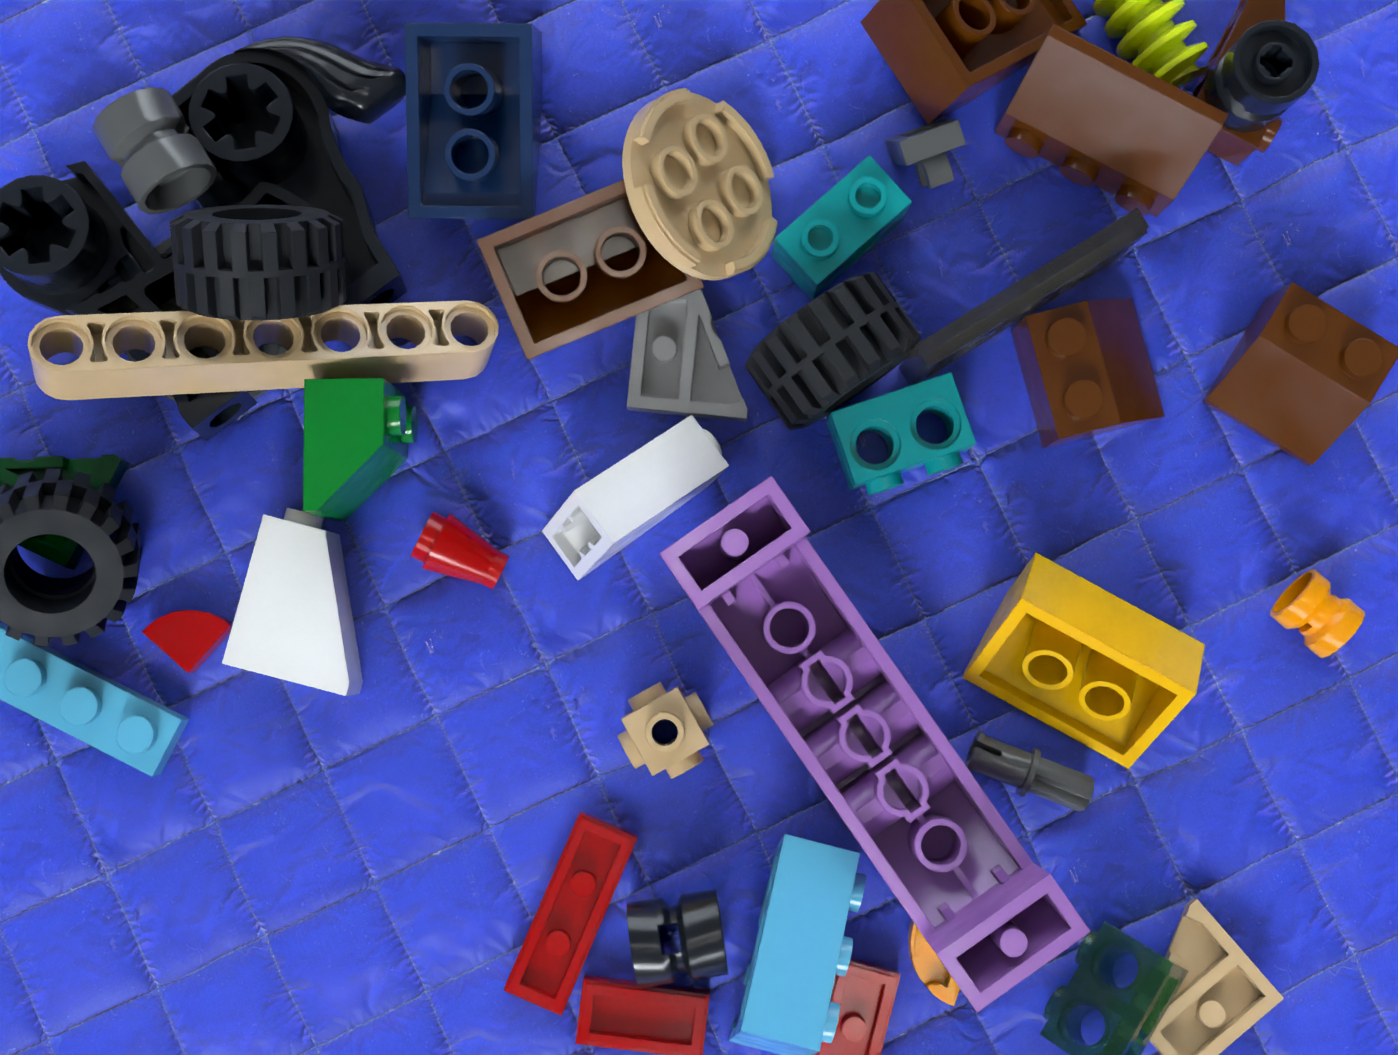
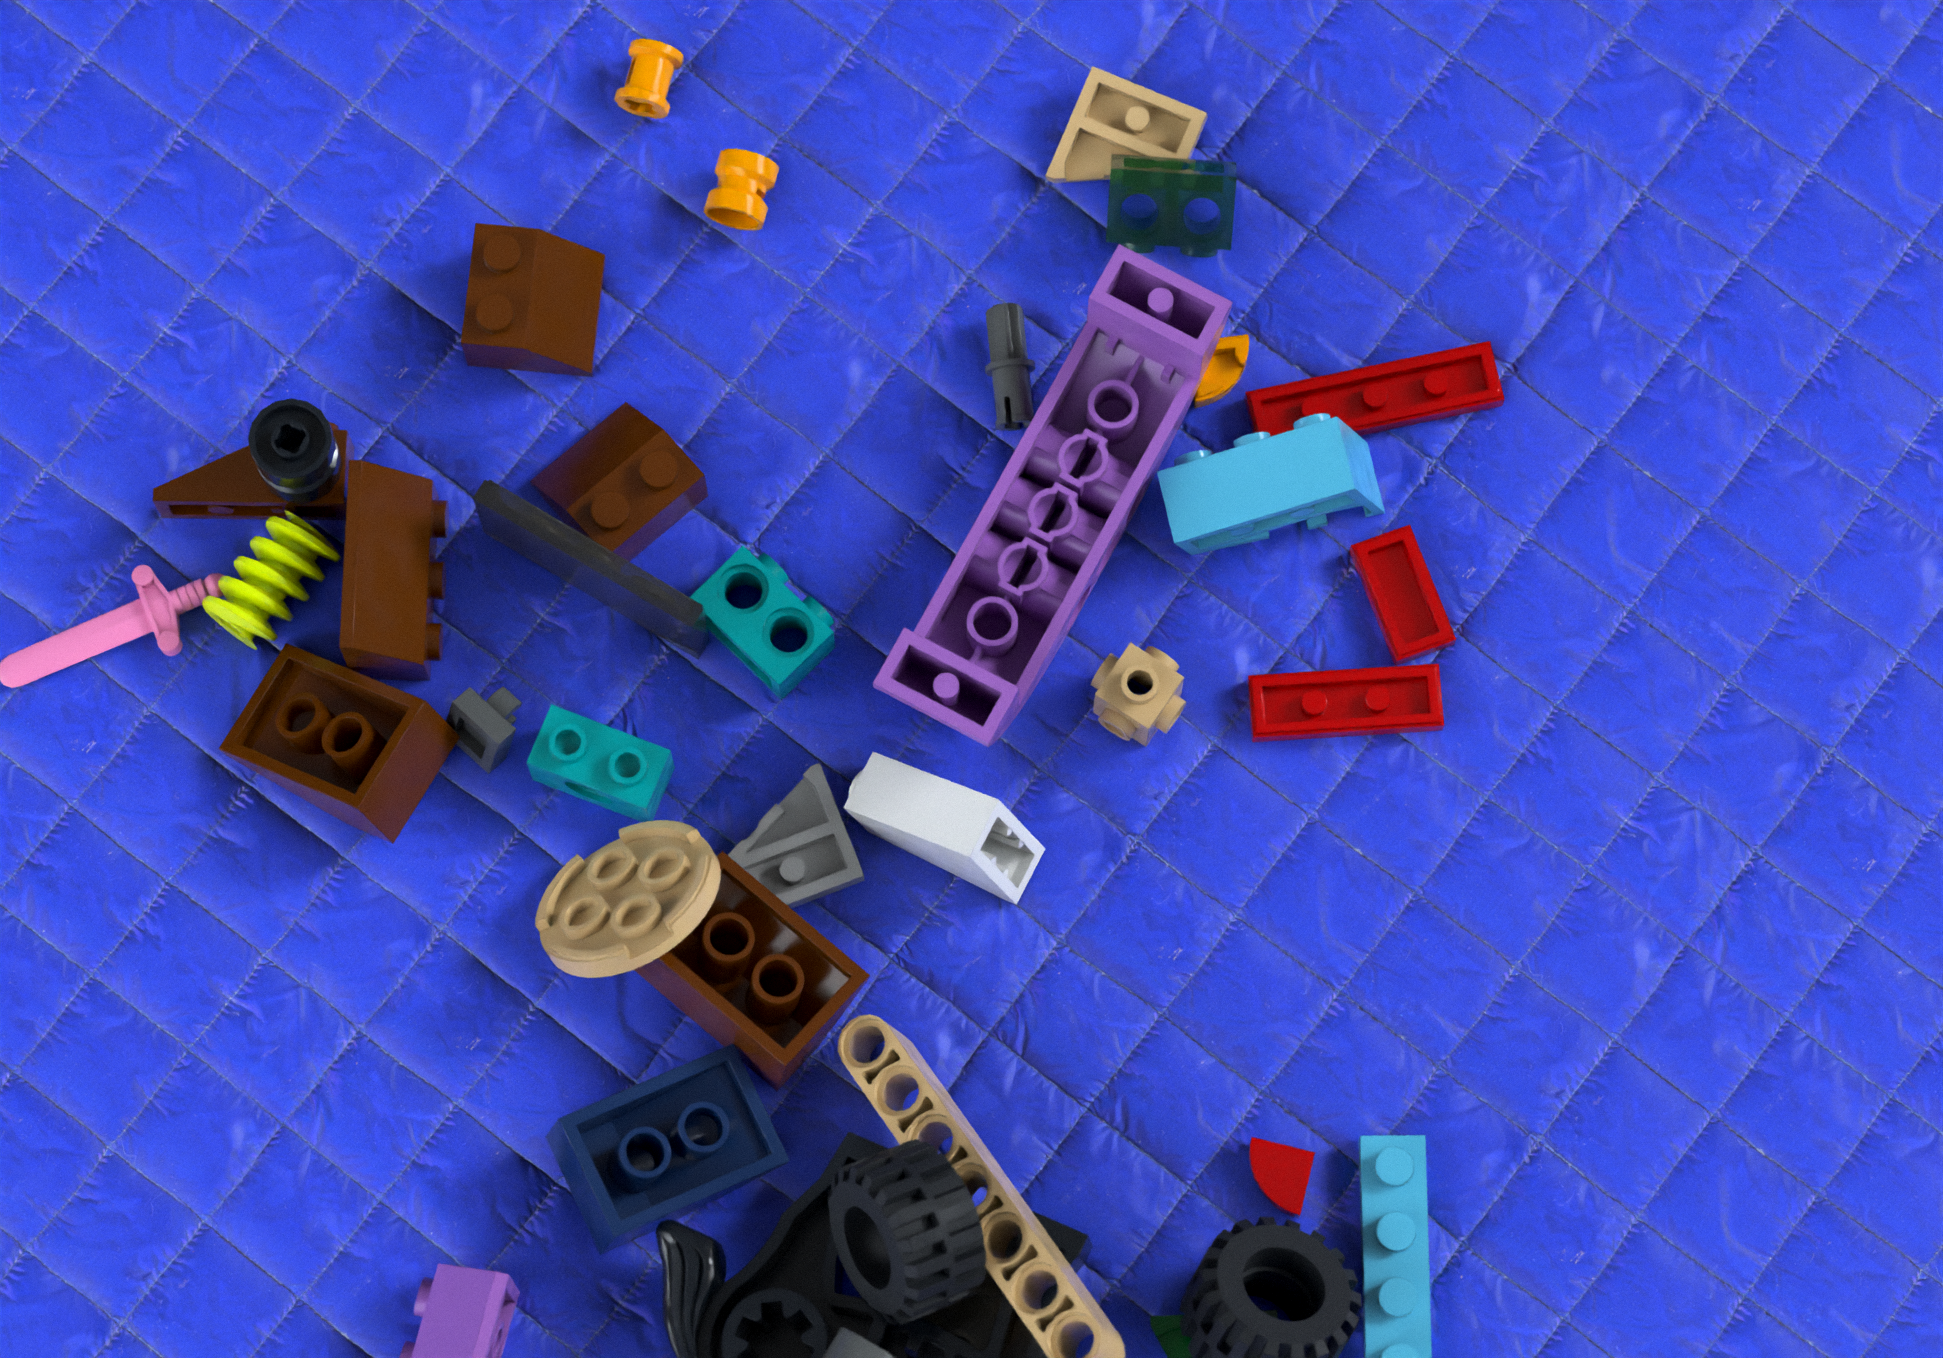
camera: 120 degrees left, 10 degrees down
white slope [222,508,363,696] -> none
green slope [303,378,418,521] -> none
red cone [410,512,509,590] -> none
black wheel [627,889,728,988] -> none
black tyre [745,272,921,430] -> none
yellow slope [962,553,1205,769] -> none

